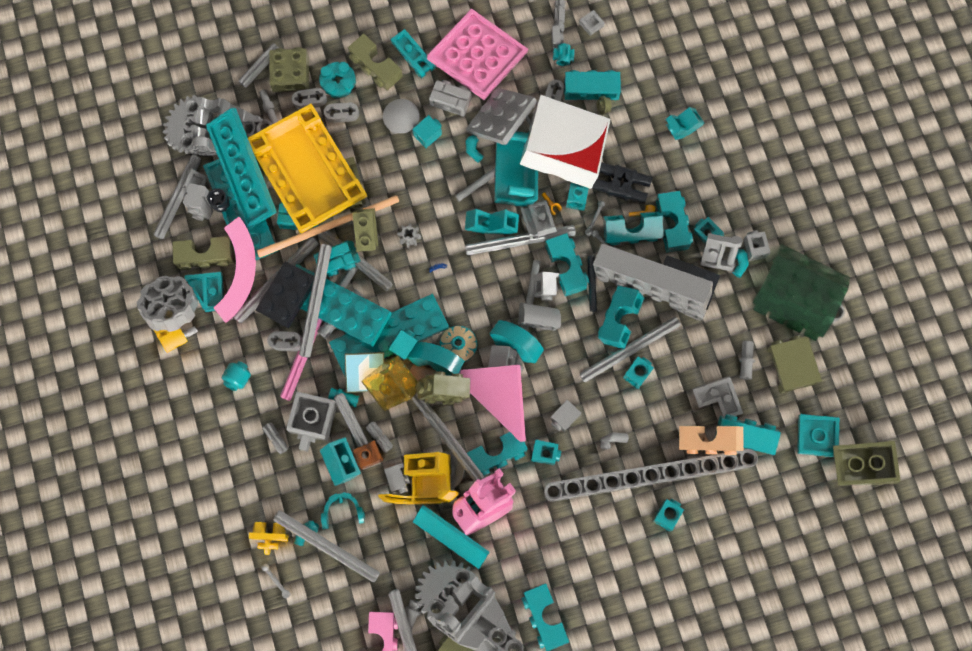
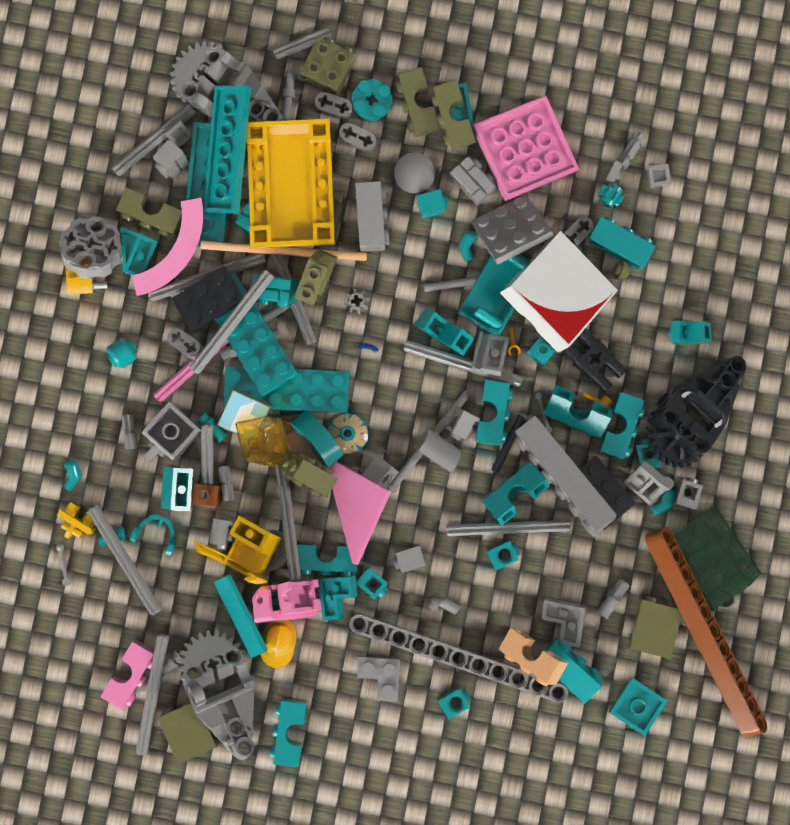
camera: 30 degrees right, 10 degrees up
black wheel [207,189,230,212] -> none
teal brick [388,328,418,360] -> none
teal brick [490,320,544,363] -> none
light grey hinge [585,201,605,236] -> none
olive slope [833,441,901,486] -> none
none -> teal arm [62,459,82,492]
none -> yellow piece [260,620,297,668]
none -> teal plate [318,576,358,620]
none -> light grey brick [355,181,389,252]
none -> light grey plate [357,656,400,702]
none -> olive arch [431,79,476,151]
none -> black connector [645,355,746,468]
none -> dark orange beam [645,527,767,737]

